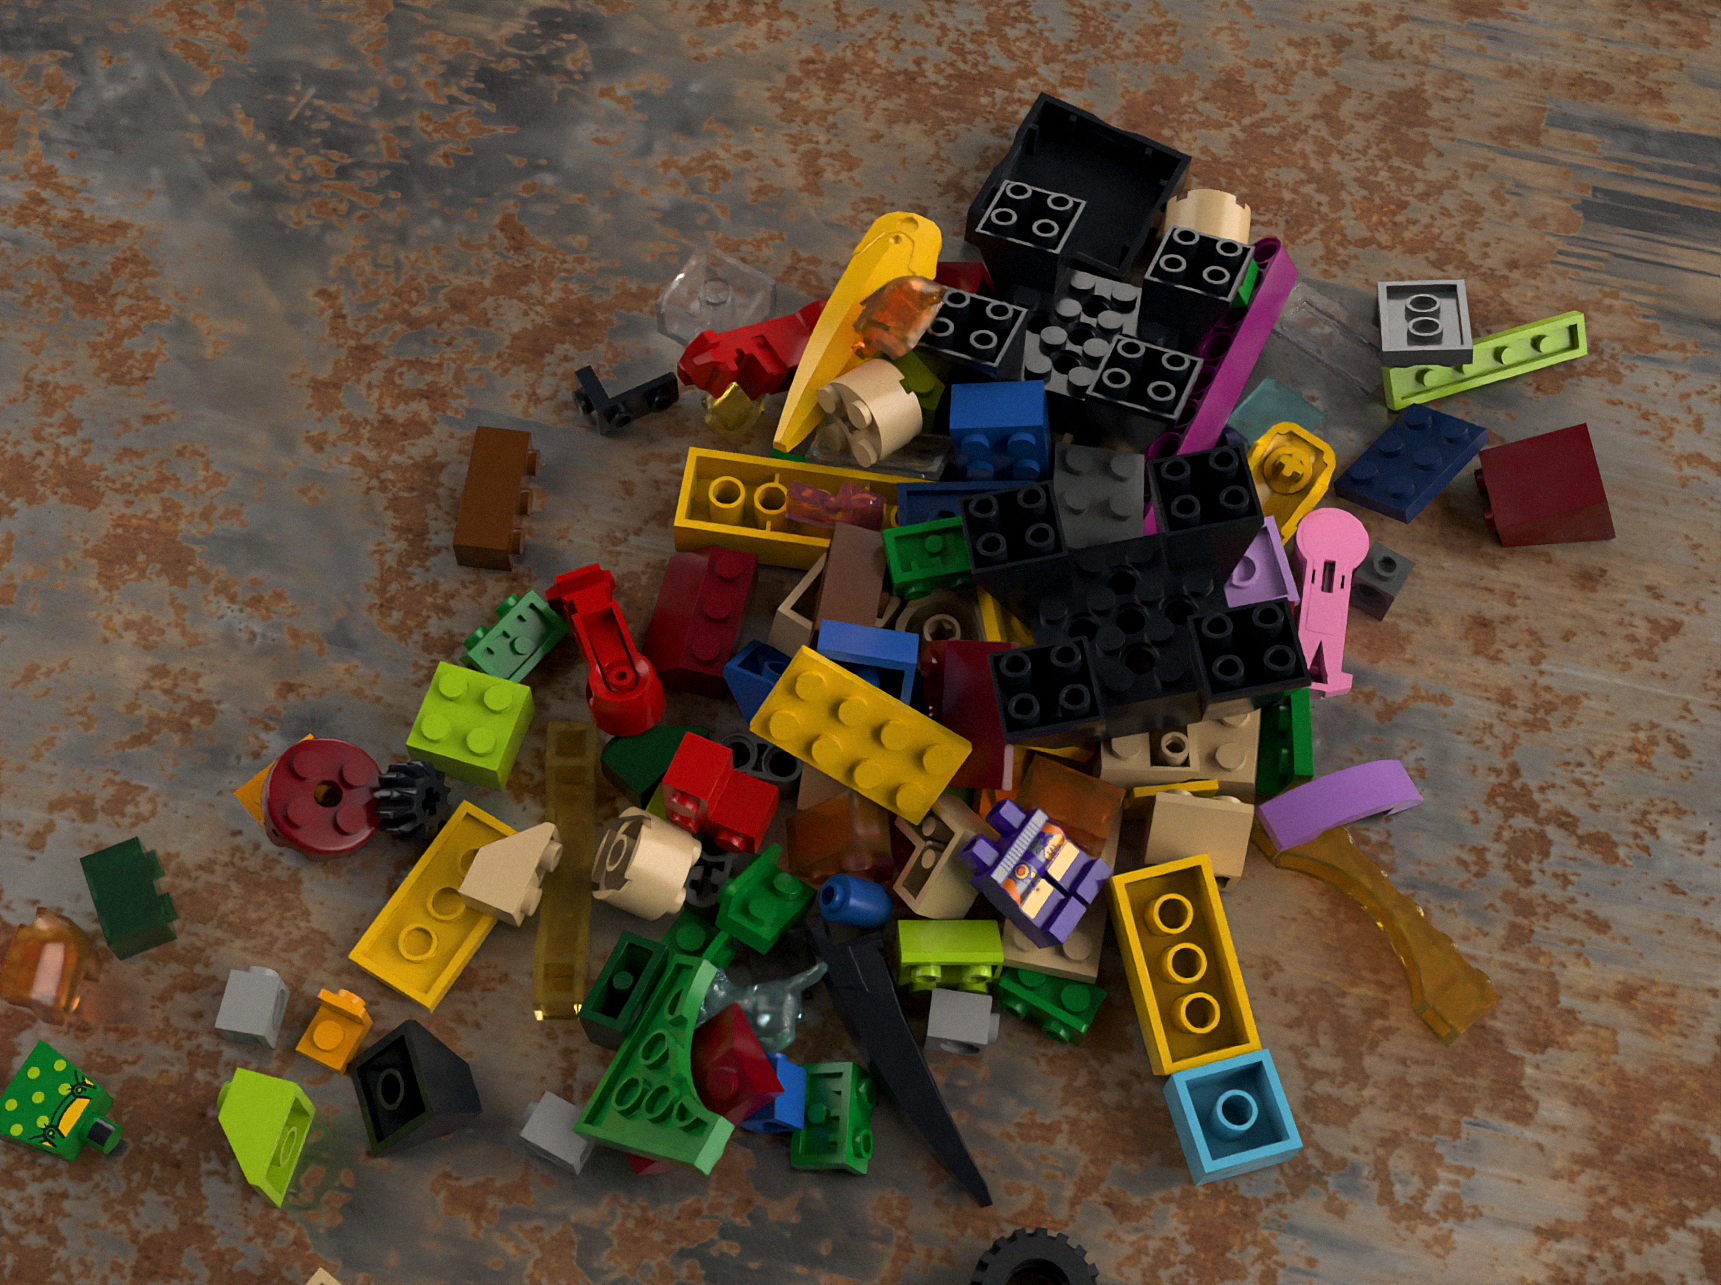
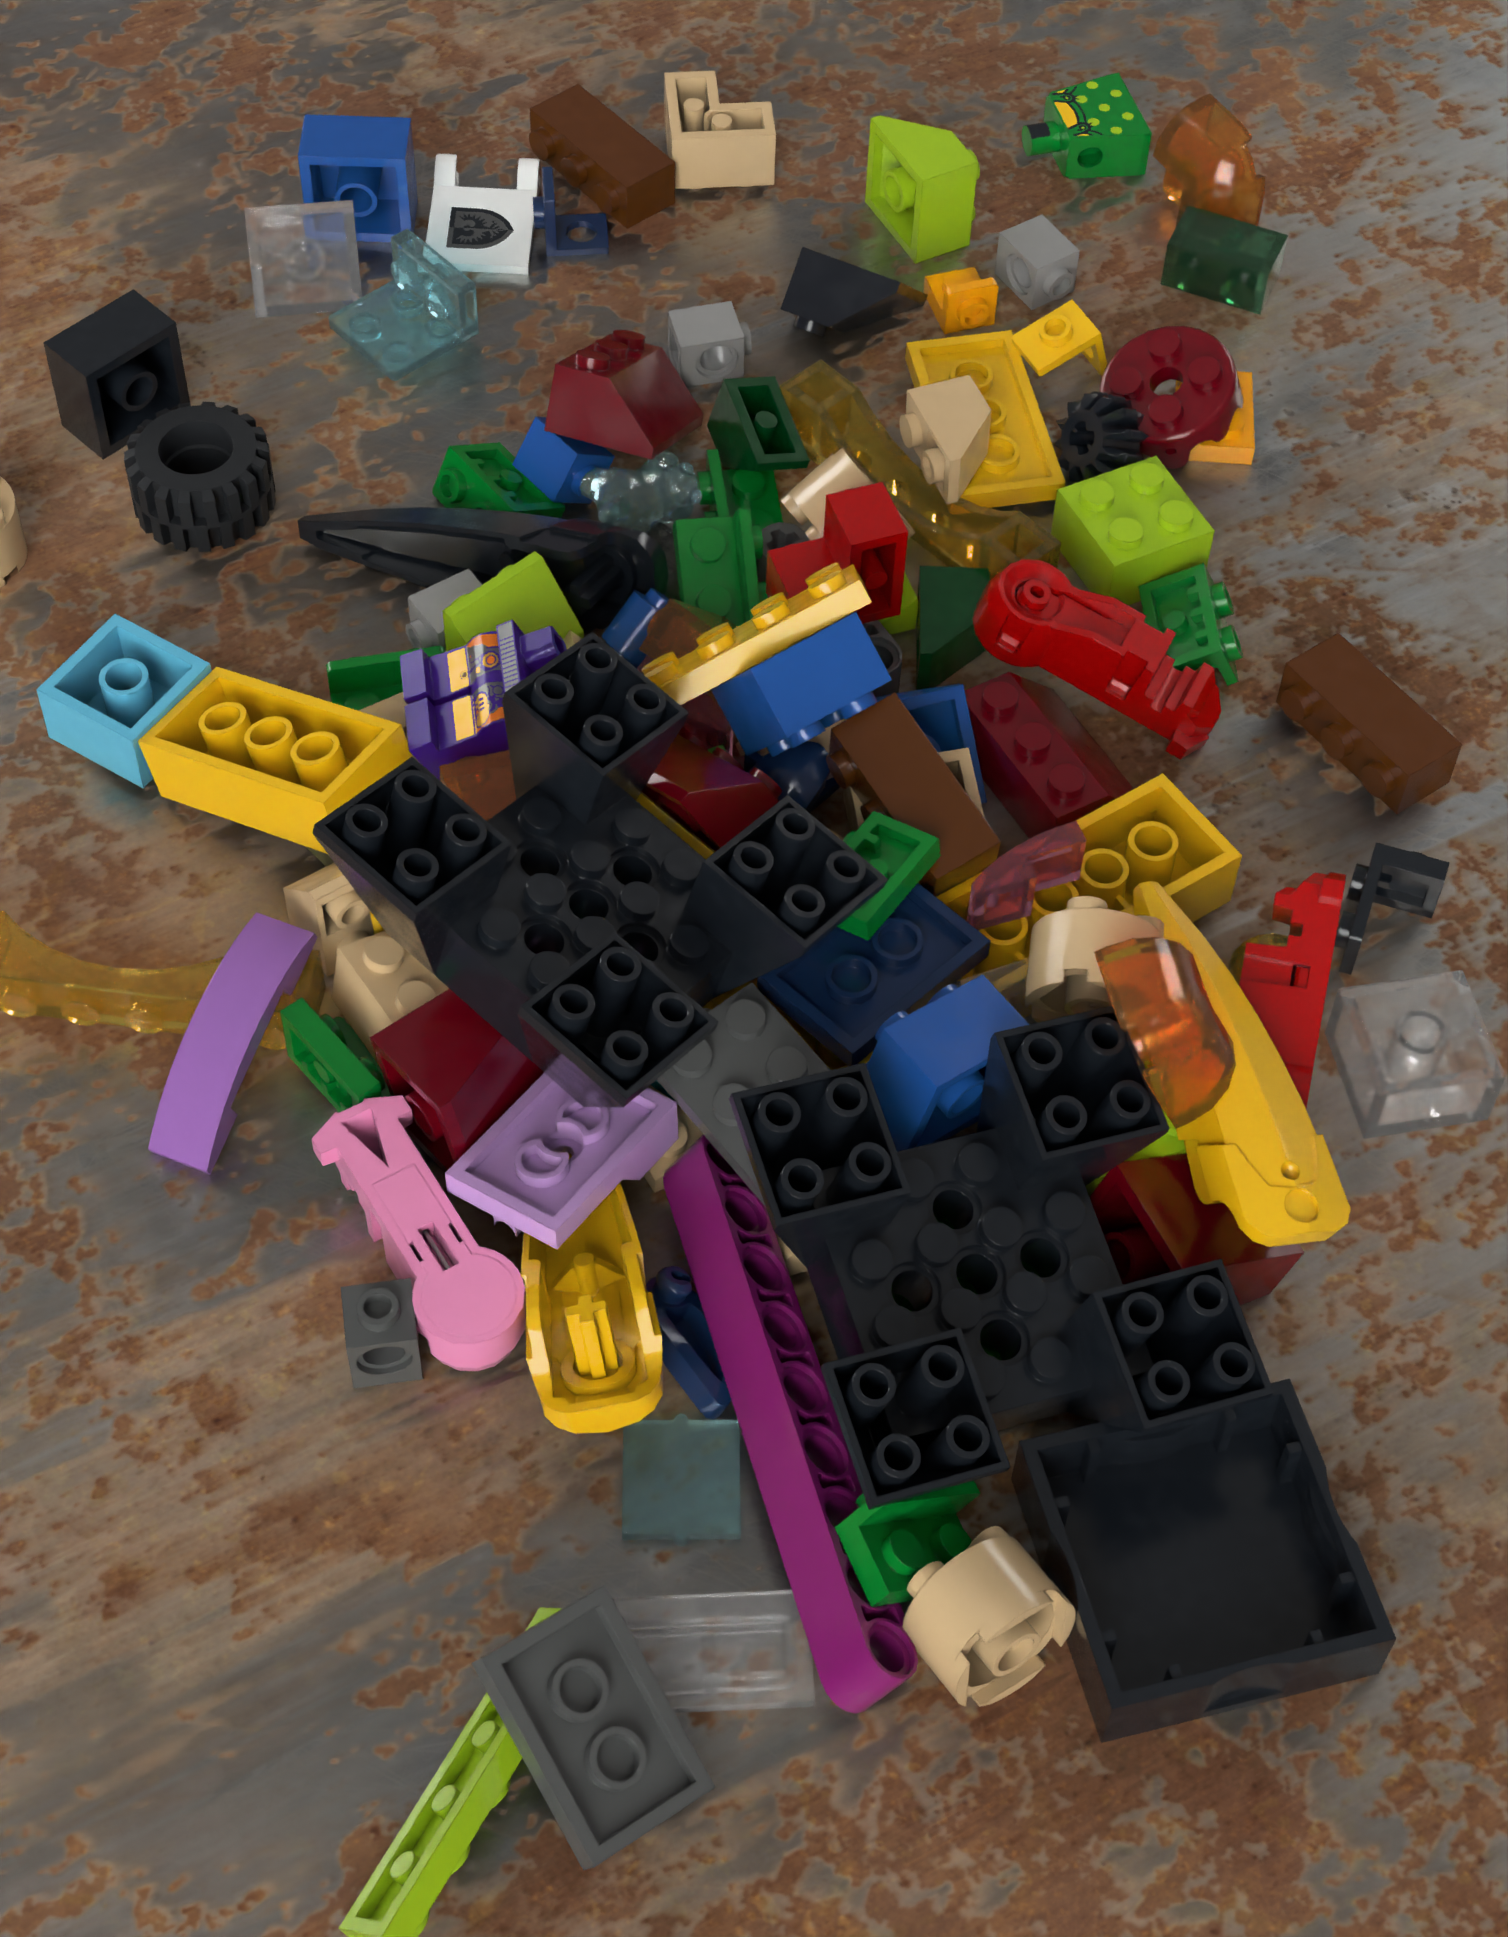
camera: 140 degrees right, 10 degrees down
green plate [572,954,735,1175] -> none
dark blue plate [1333,403,1489,524] -> none
dark red slope [1474,423,1616,547] -> none
none -> yellow bracket [1011,299,1107,377]

